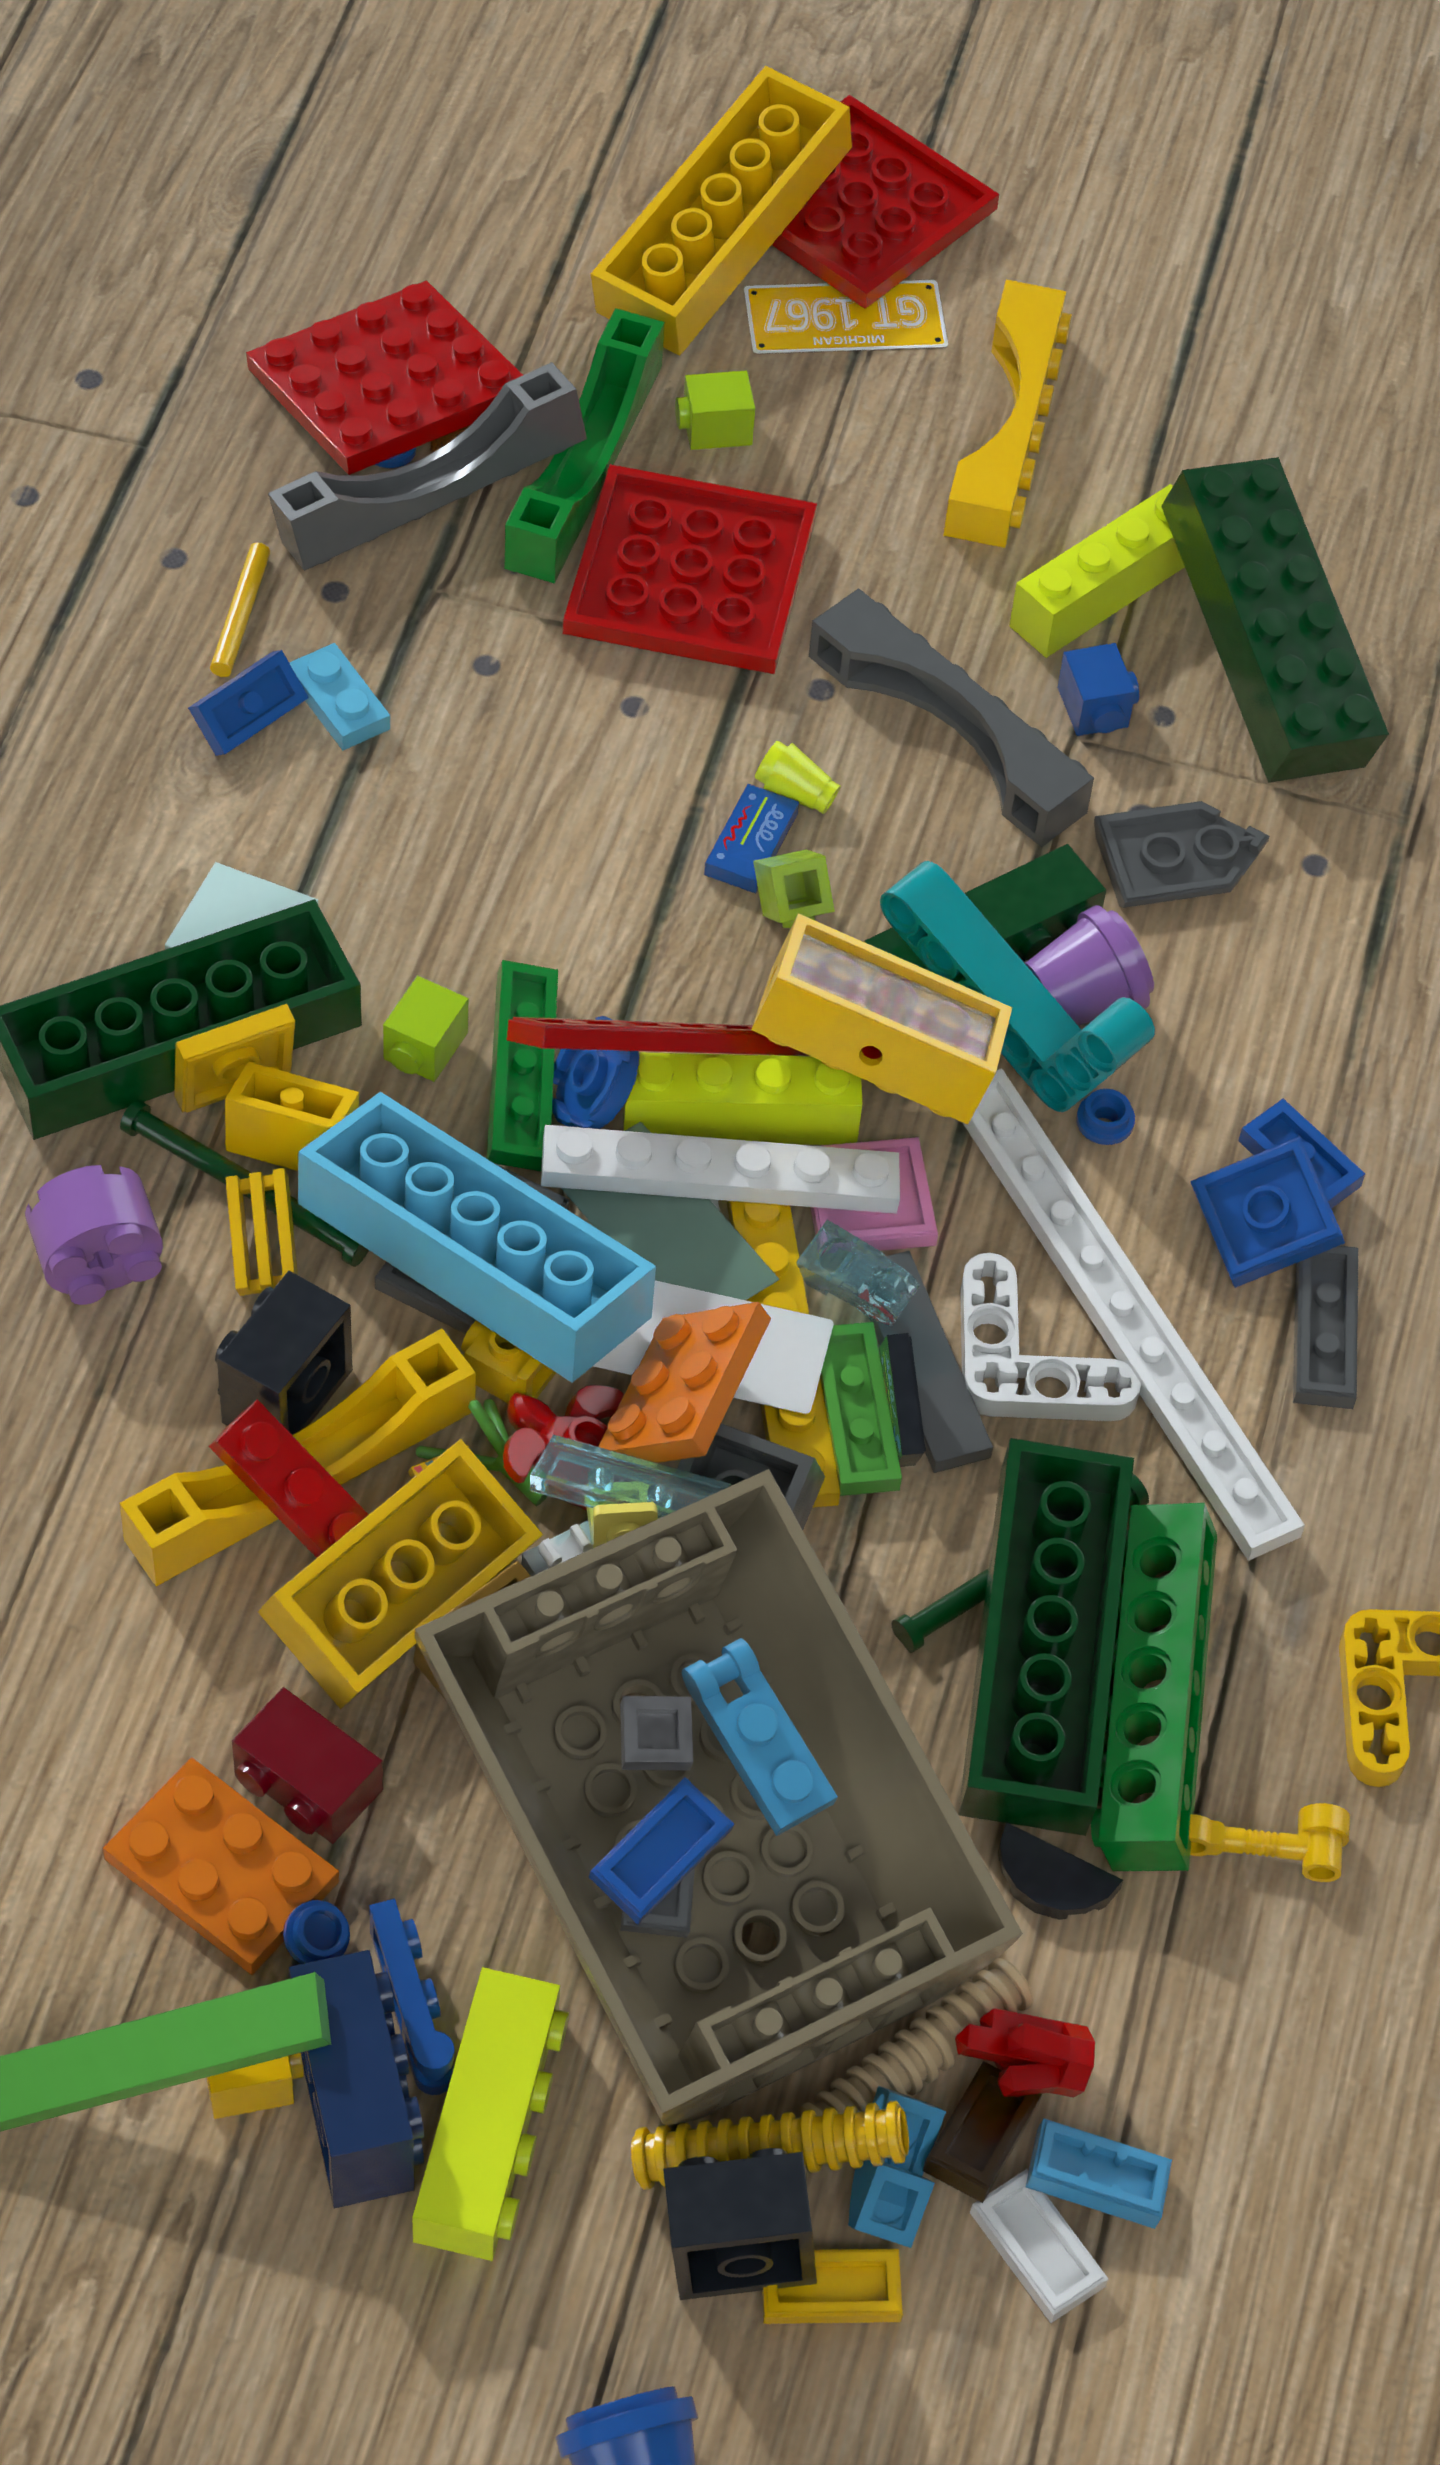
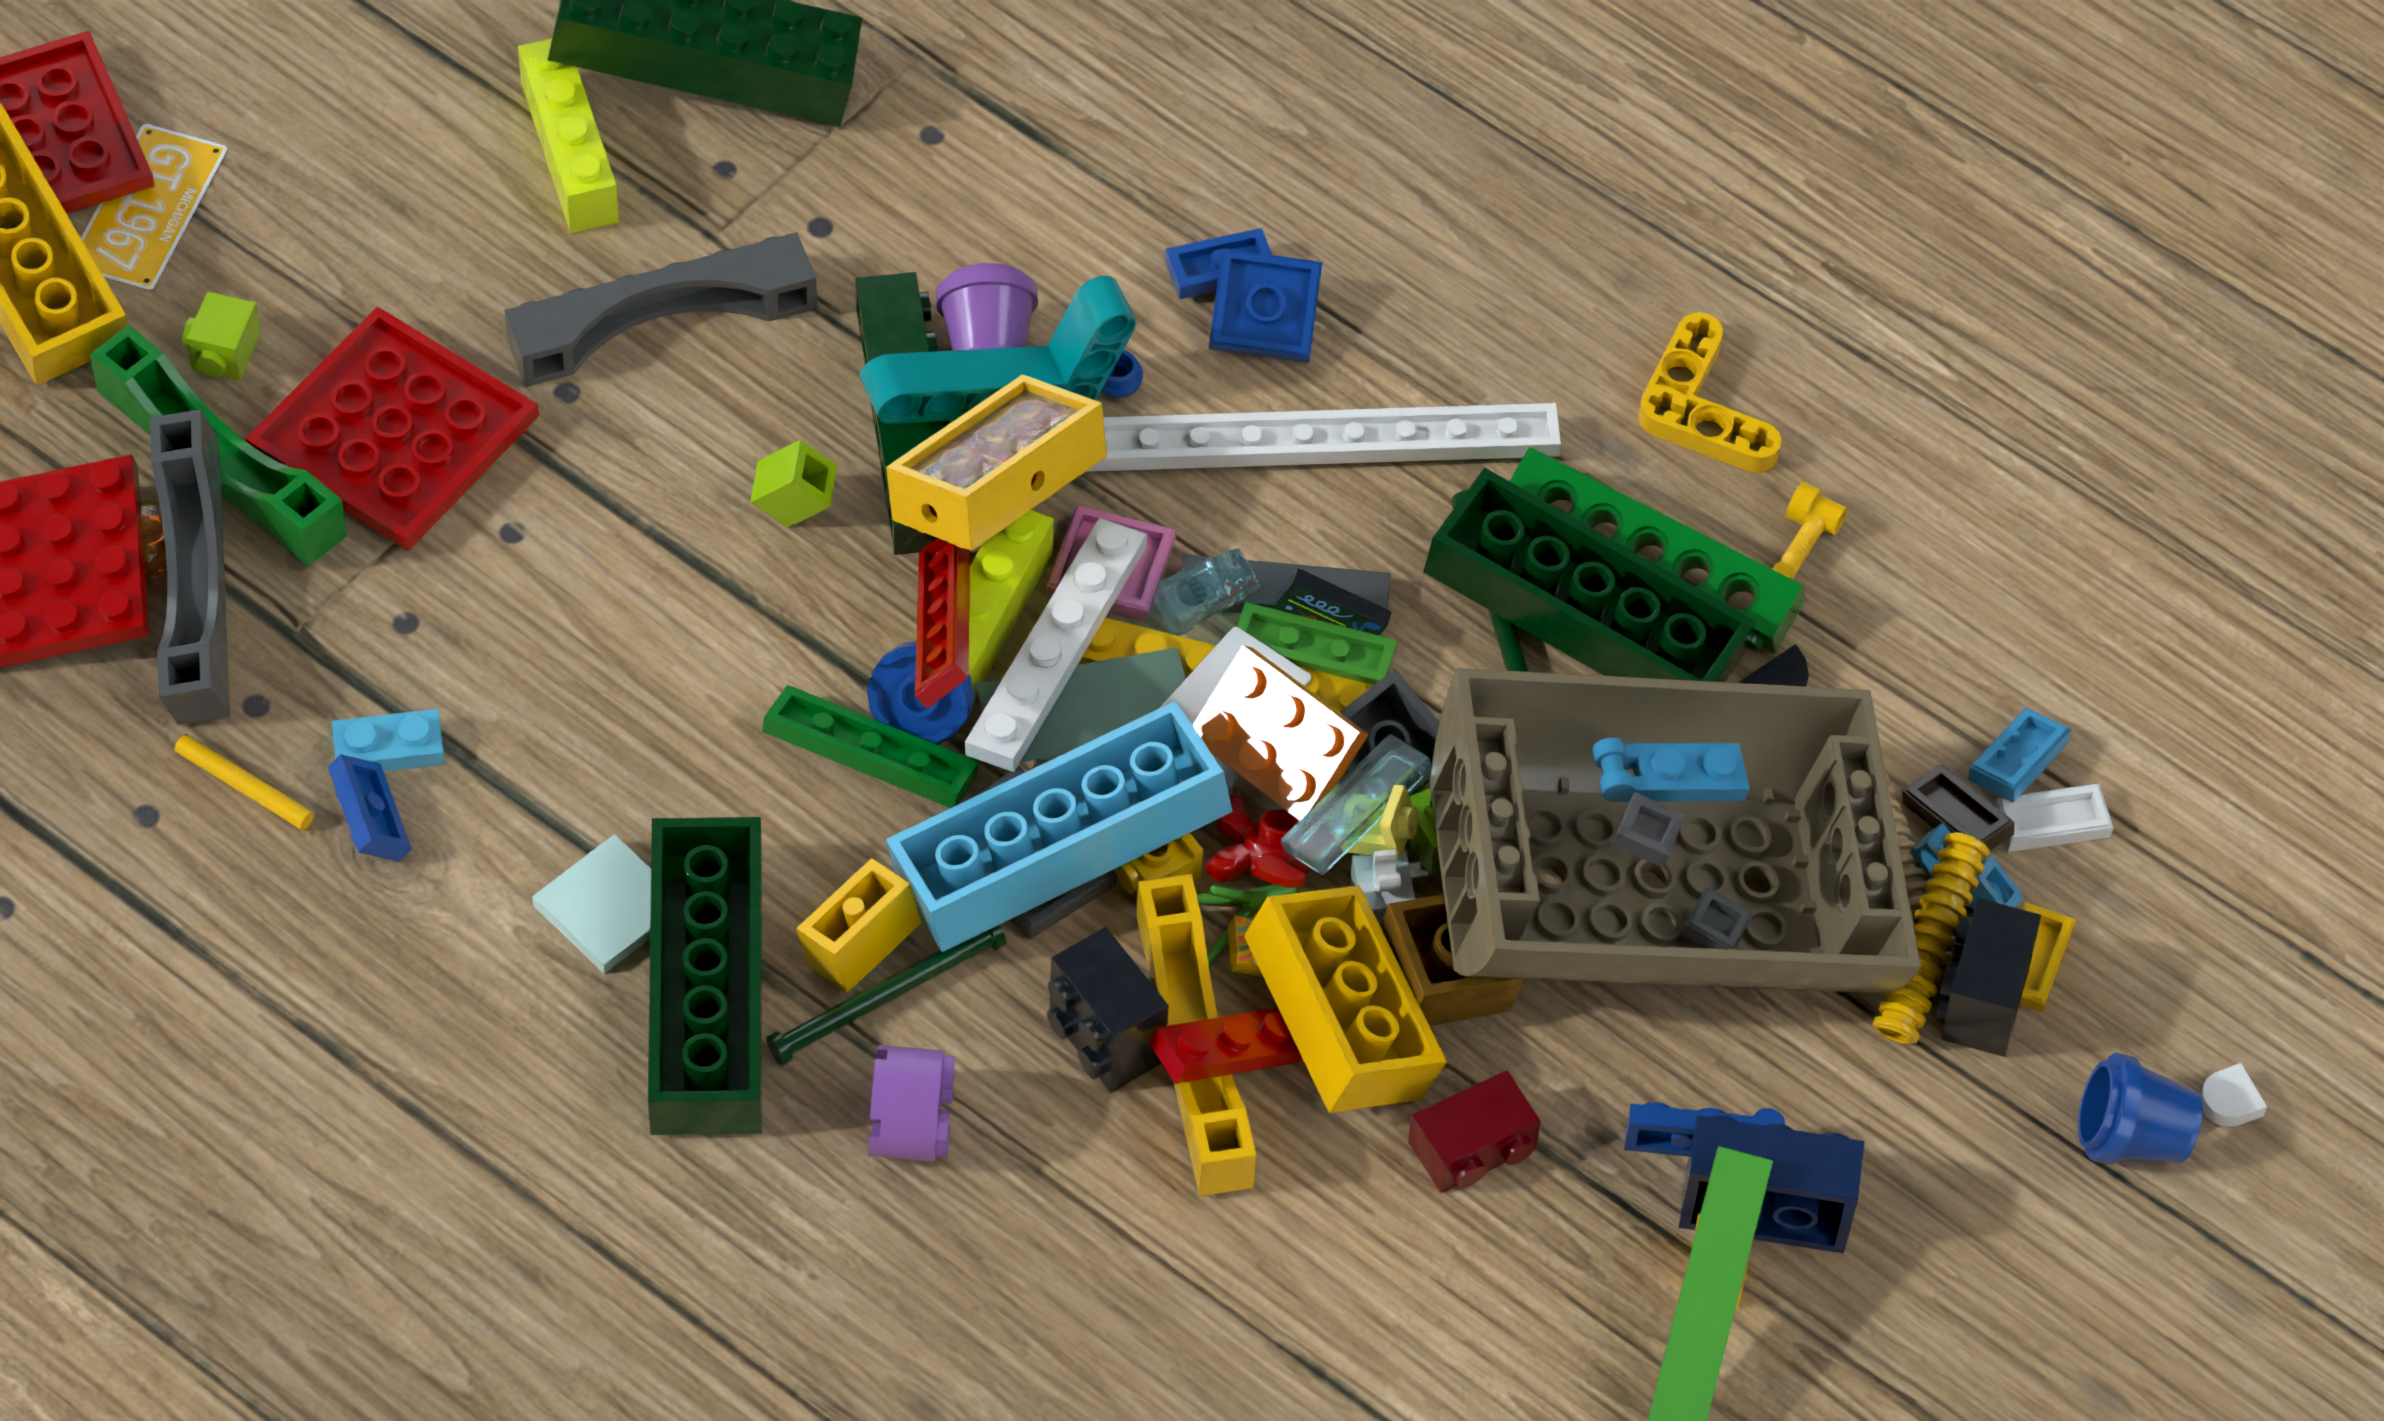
camera: 65 degrees left, 0 degrees up
orange plate [103,1757,339,1975] -> none
yellow tile [174,1004,295,1113] -> none
yellow tile [225,1168,298,1296] -> none
blue plate [283,1900,350,1964] -> none
lime brick [383,975,469,1082] -> none
neon yellow brick [412,1967,569,2261] -> none
blue tile [588,1777,734,1925] -> none
blue tile [704,784,799,894] -> none
neon yellow cone [755,740,841,814] -> none
yellow arch [943,279,1072,548] -> none
red rock [955,2008,1095,2098] -> none
white beam [960,1253,1141,1421] -> none
blue brick [1057,643,1140,736] -> none
dark grey tile [1094,801,1270,908] -> none
dark grey tile [1293,1246,1358,1409] -> none

